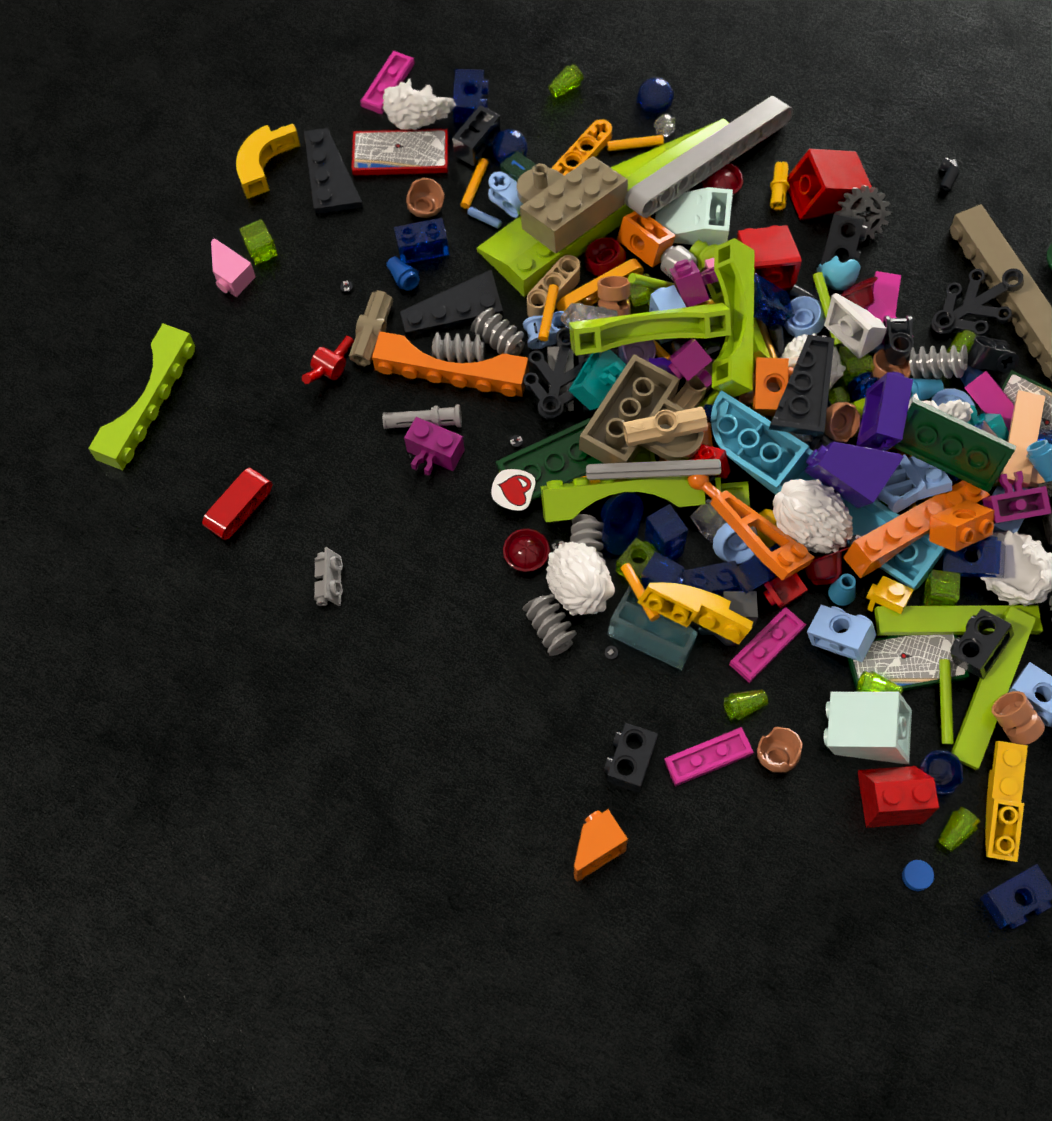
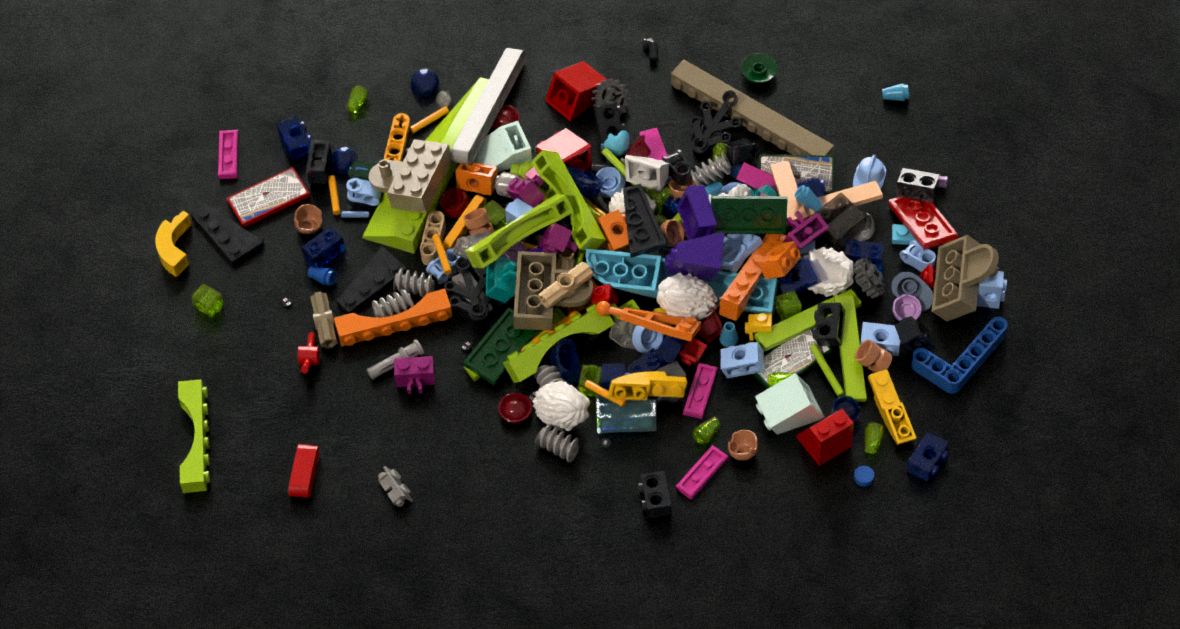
camera: 30 degrees left, 10 degrees down
bright pink slope [211,238,256,297] -> none
white hair [383,79,456,130] -> none
sticker [491,469,536,510] -> none
orange slope [574,810,628,882] -> none
light grey axle [586,459,721,480] -> none
lime bar [628,273,676,289] -> none
clear blue brick [644,504,688,564] -> none
yellow axle [770,162,790,210] -> none

